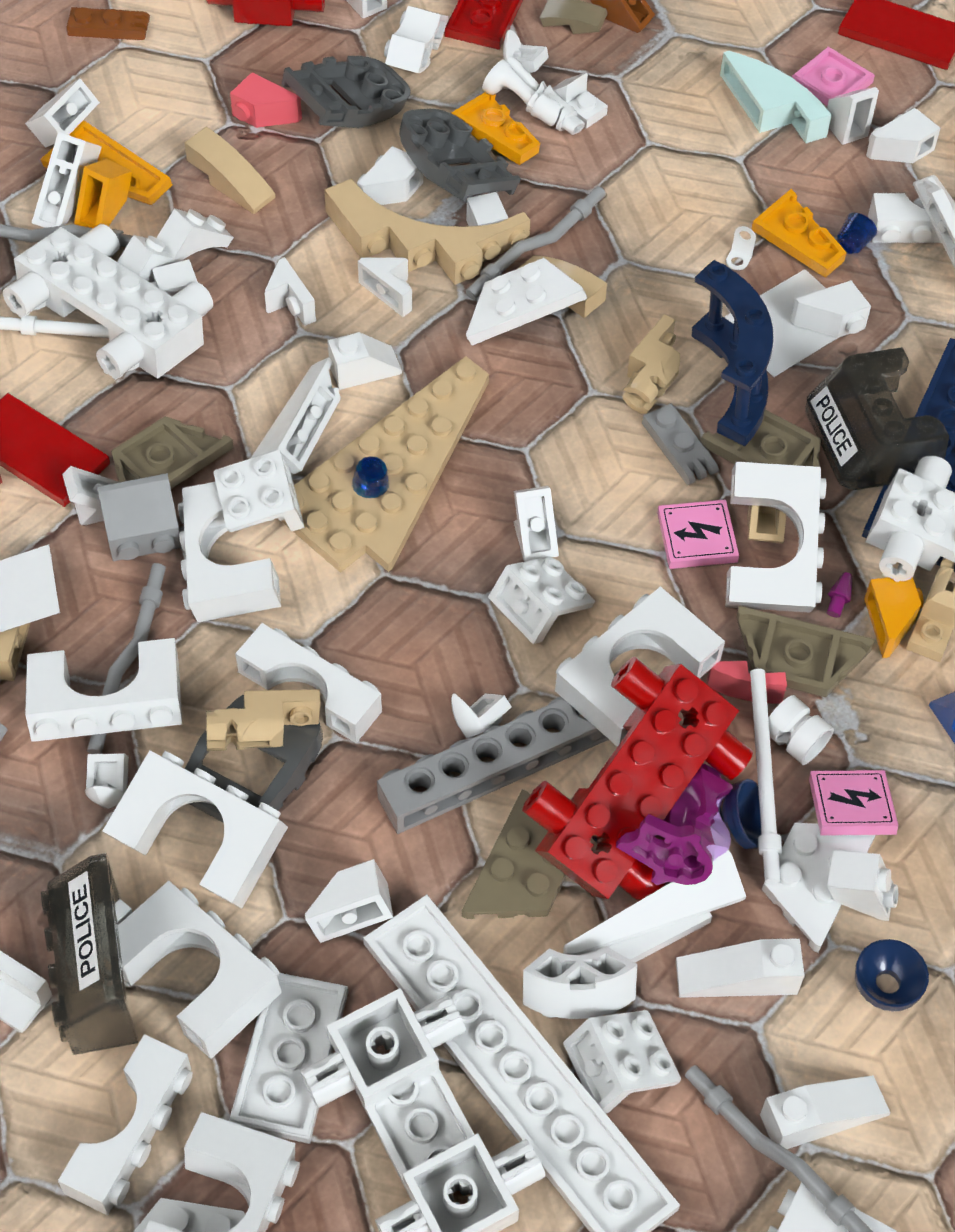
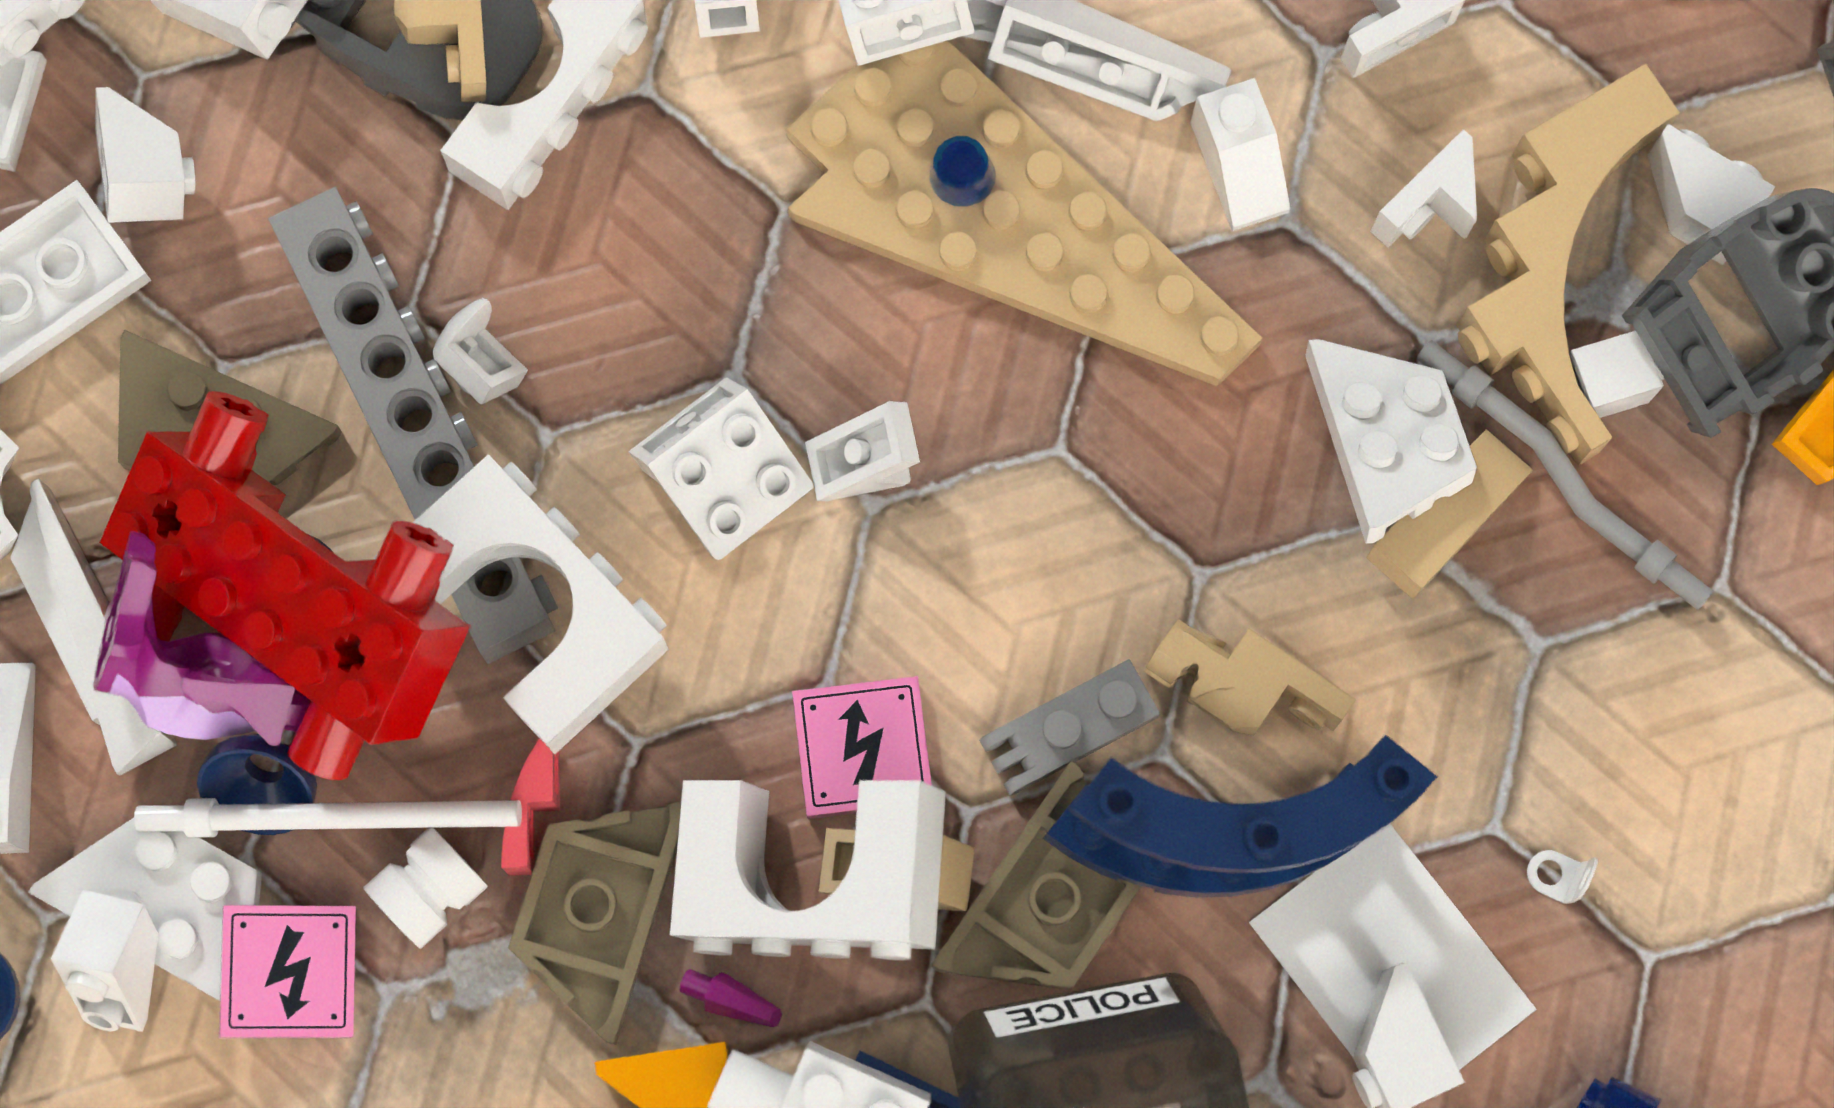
camera: 90 degrees right, 20 degrees up
light orange wing [751,188,847,278] -> none

